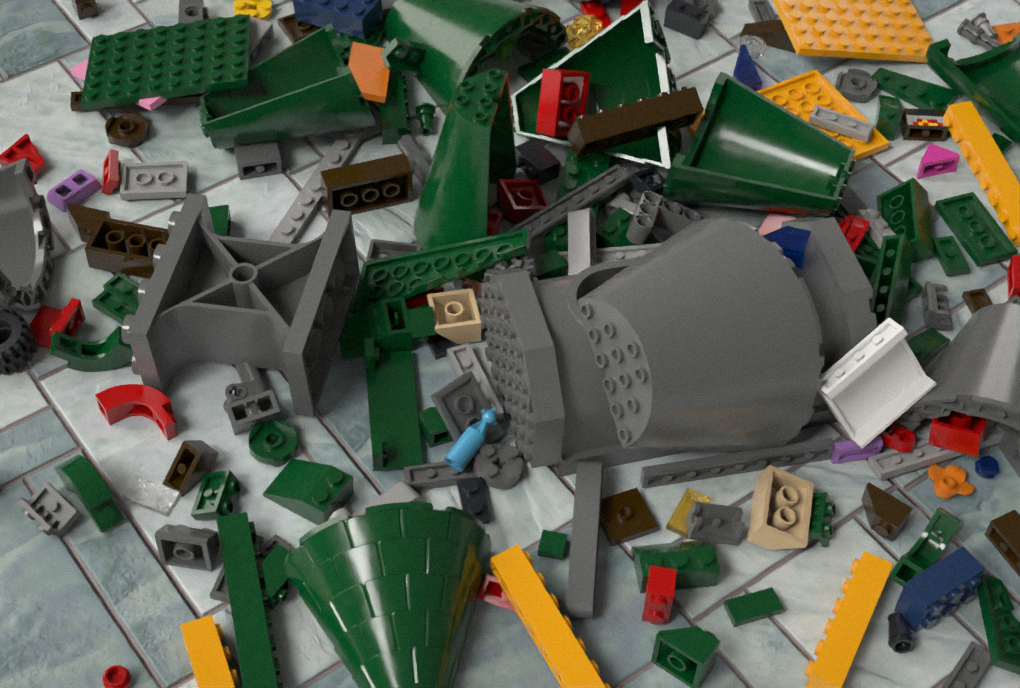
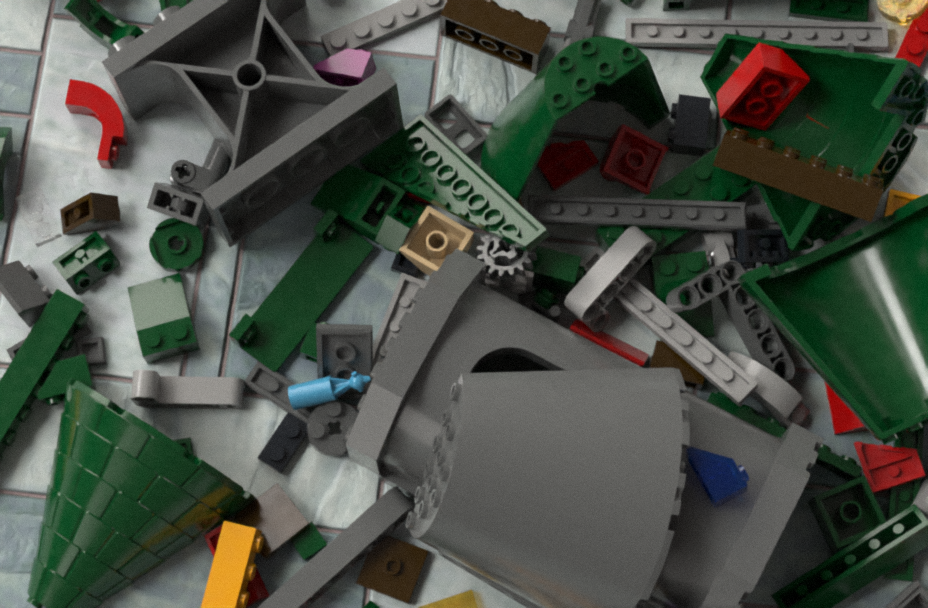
camera: 45 degrees right, 25 degrees up
none -> tile [233,483,311,561]

